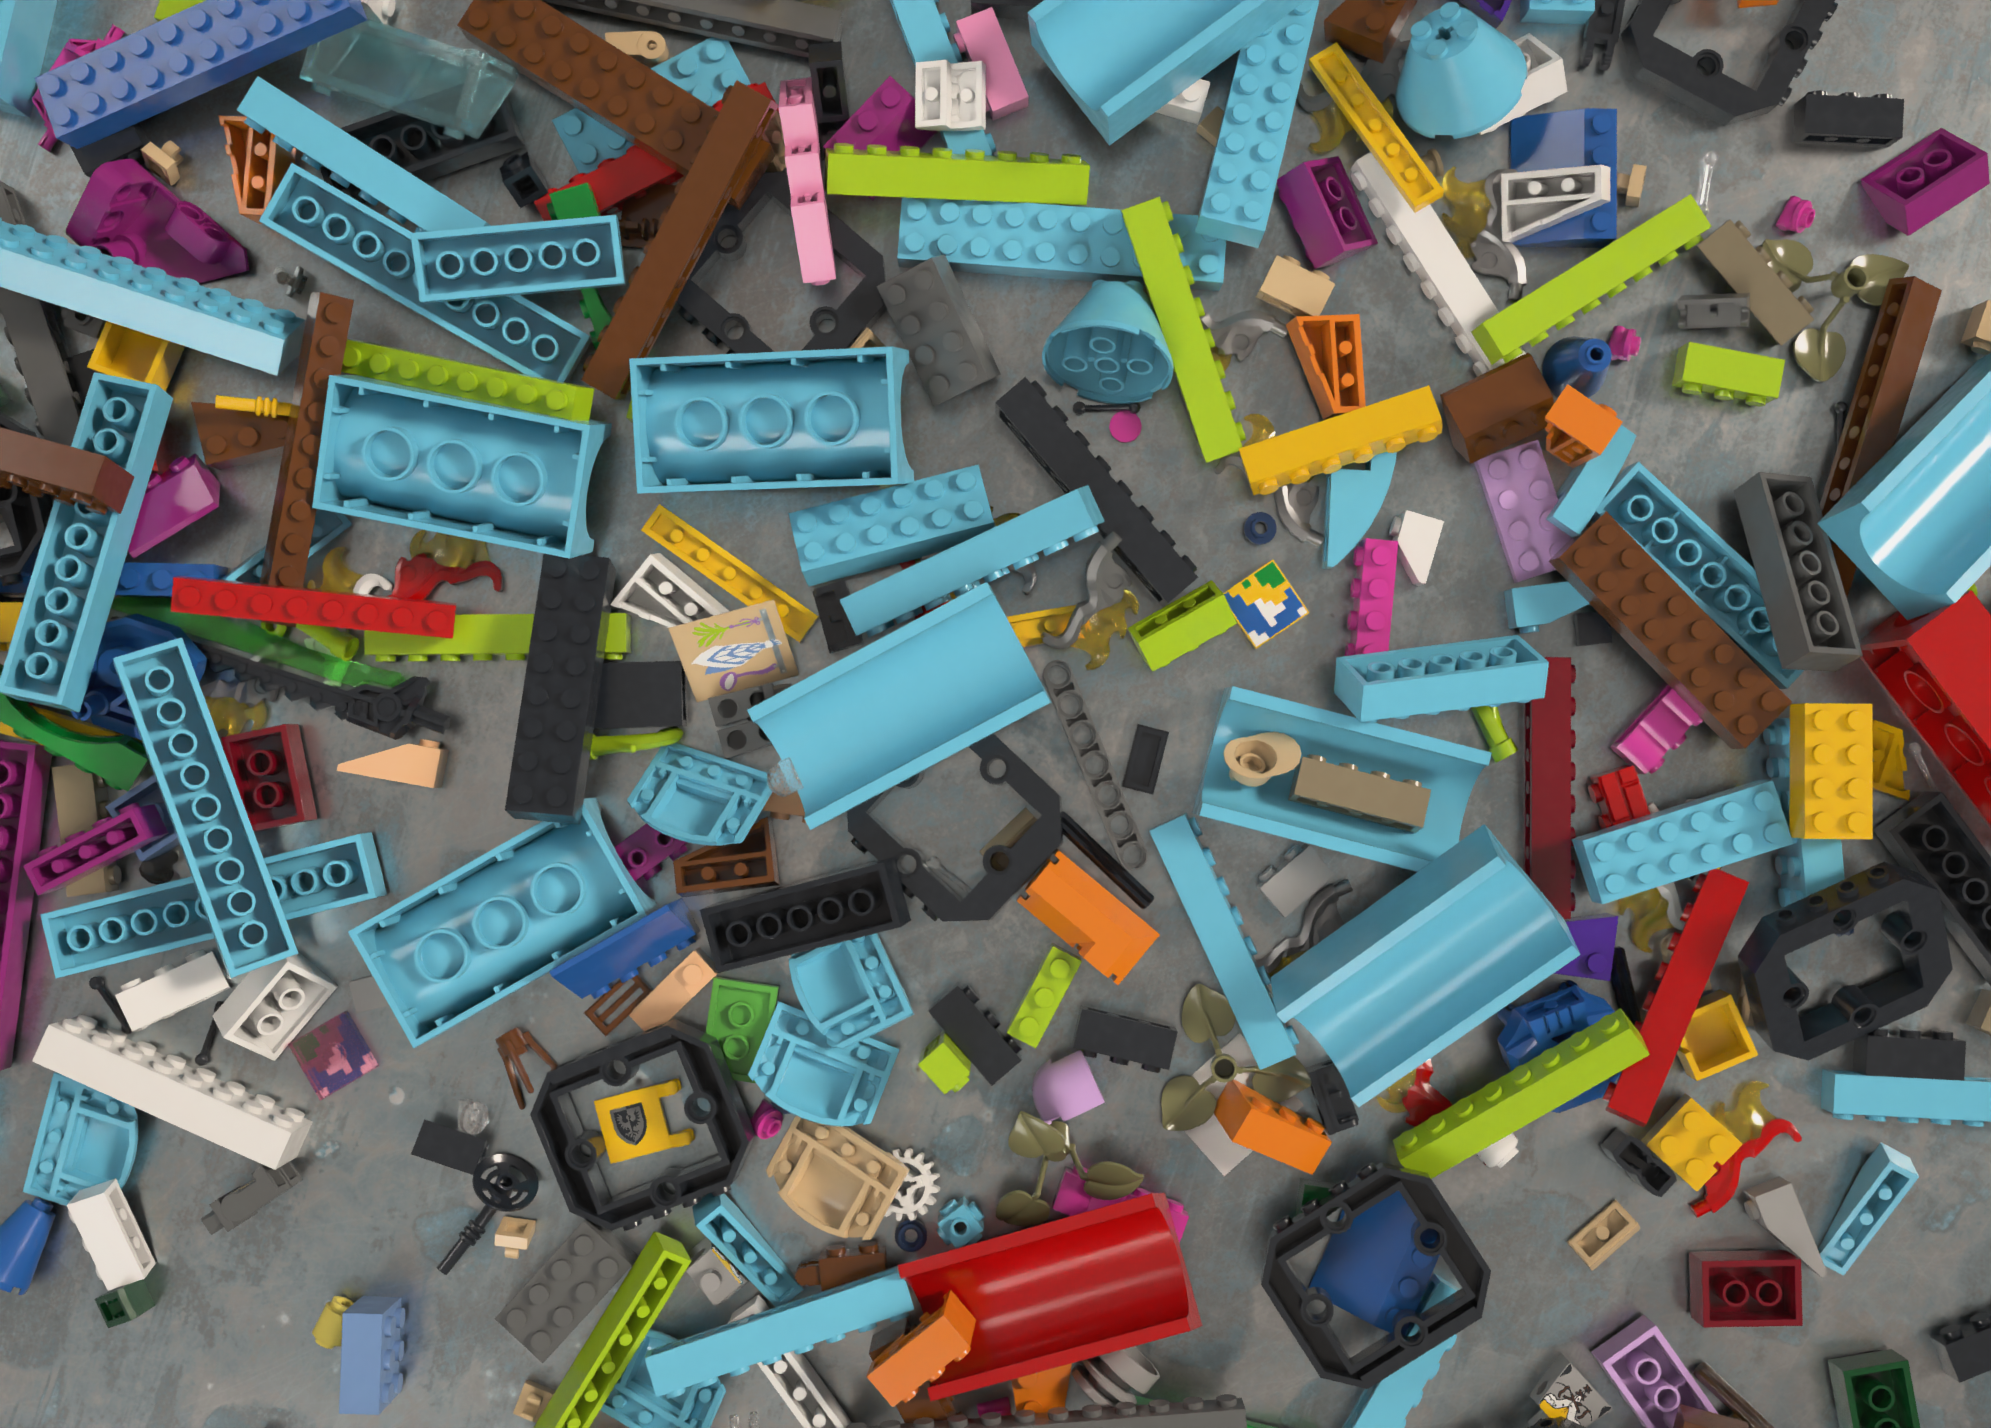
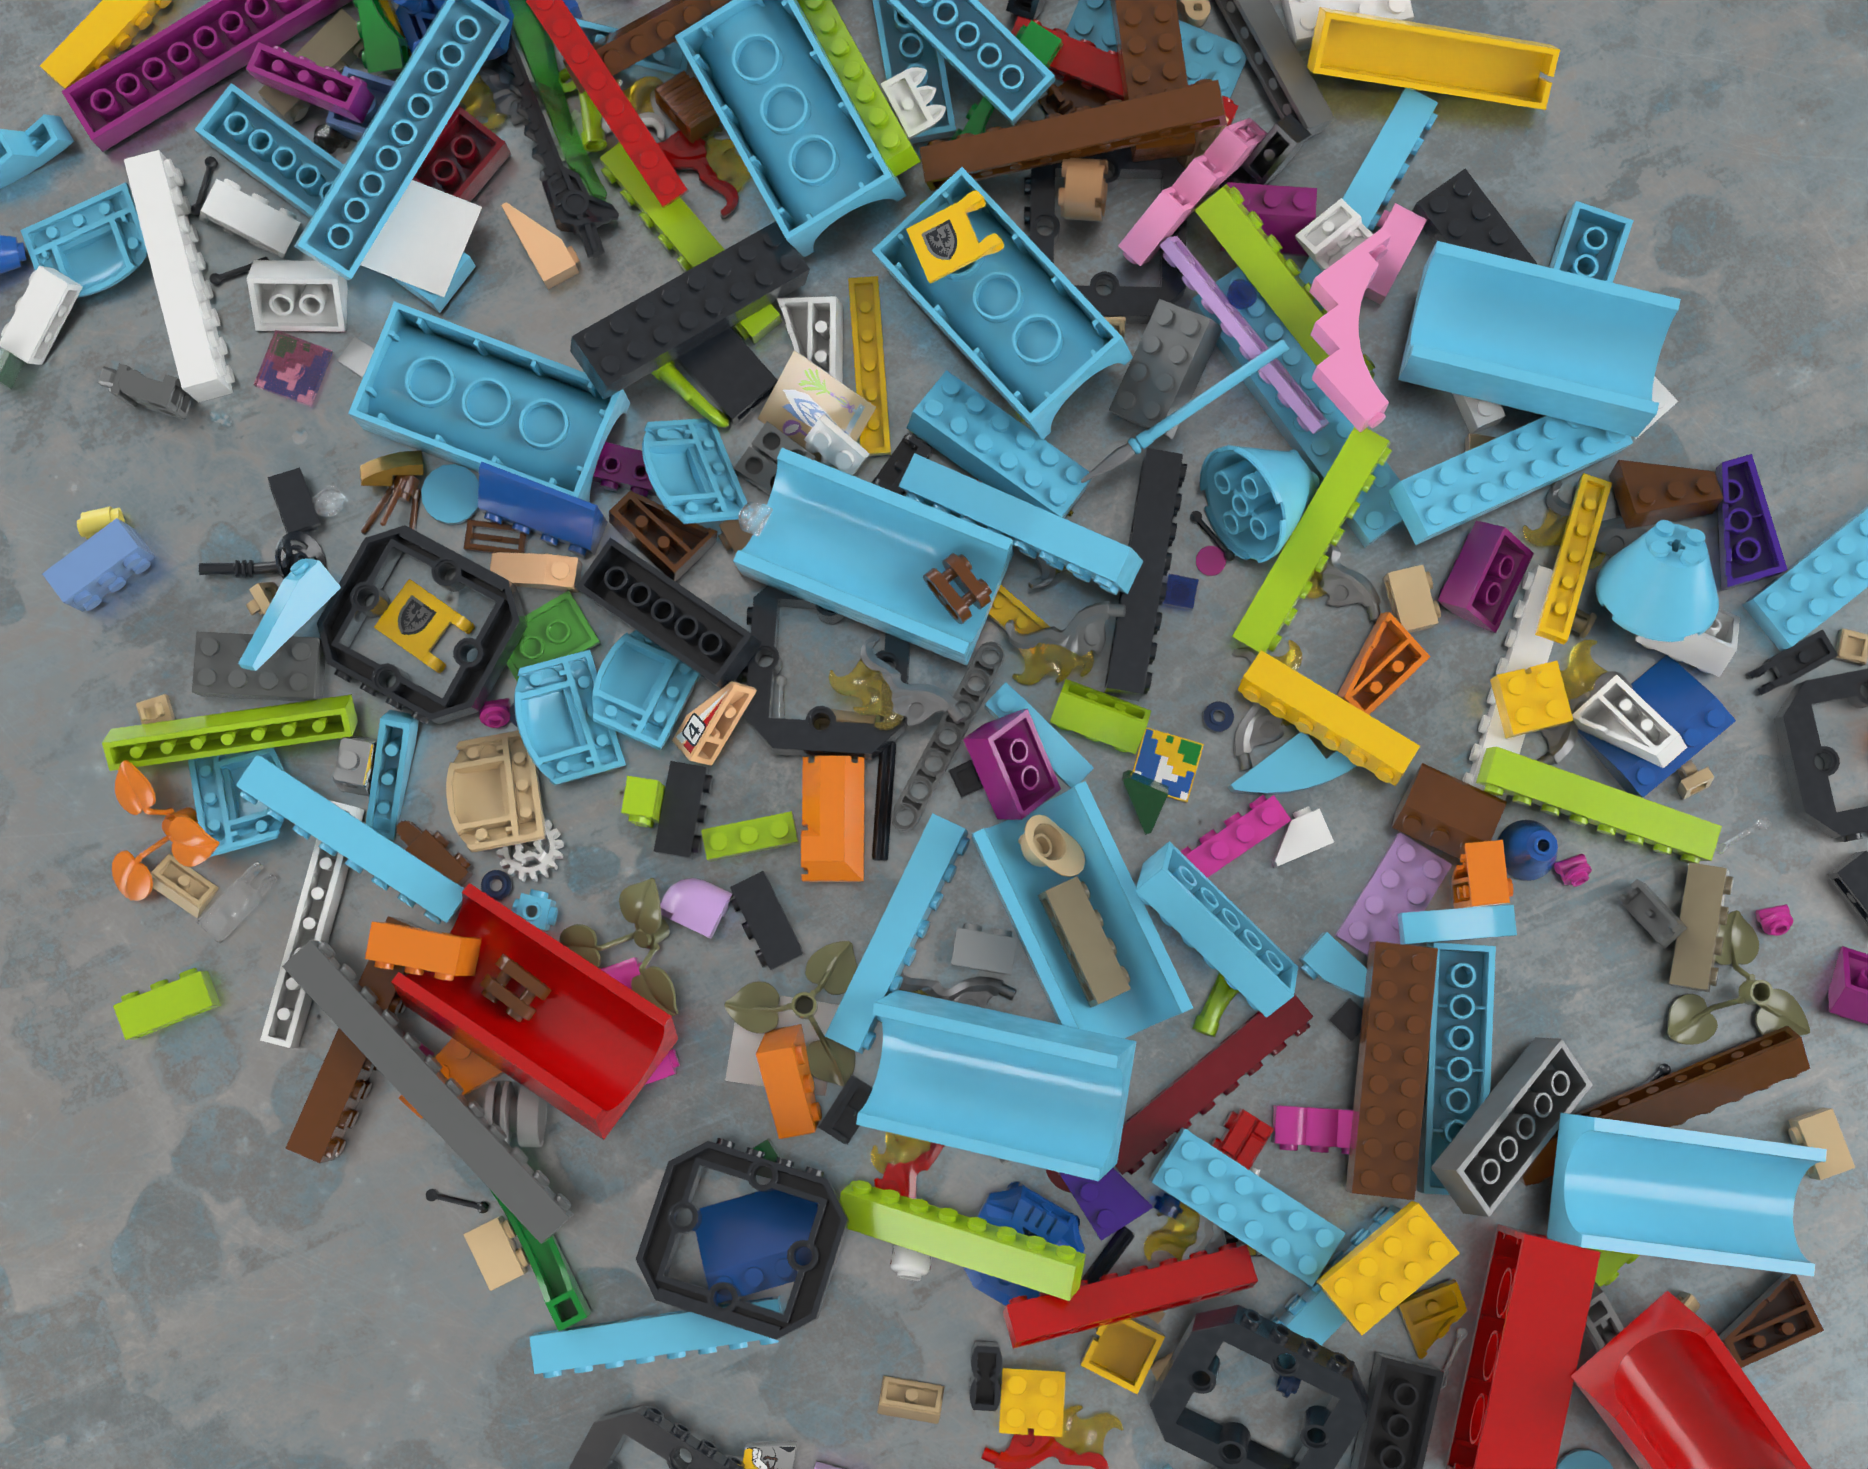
camera: 50 degrees right, 5 degrees down
lime brick [1672,342,1785,407] -> none
none -> medium azure slope [238,558,341,671]
none -> white sticker [360,180,482,297]
none -> pearl gold slope [360,450,423,486]
none -> medium azure tile [421,464,479,525]
none -> reddish brown brick [480,954,552,1022]
none -> dark orange brick [654,70,720,143]
none -> light nougat slope [672,681,757,766]
none -> white plate [804,415,870,476]
none -> piece [829,634,966,730]
none -> white plate [881,67,946,139]
none -> yellow flag [906,190,1004,284]
none -> reddish brown brick [923,553,992,624]
none -> magenta slope [963,709,1061,820]
none -> medium azure slope [984,682,1094,788]
none -> medium nougat brick [1058,158,1108,222]
none -> medium azure piece [1081,339,1289,483]
none -> dark green slope [1122,770,1169,835]
none -> clear blue plate [1153,1193,1184,1220]
none -> lavender plate [1159,236,1329,434]
none -> clear blue plate [1162,574,1199,611]
none -> clear blue plate [1227,279,1257,309]
none -> bright pink arch [1309,227,1391,432]
none -> yellow piece [1490,661,1573,738]

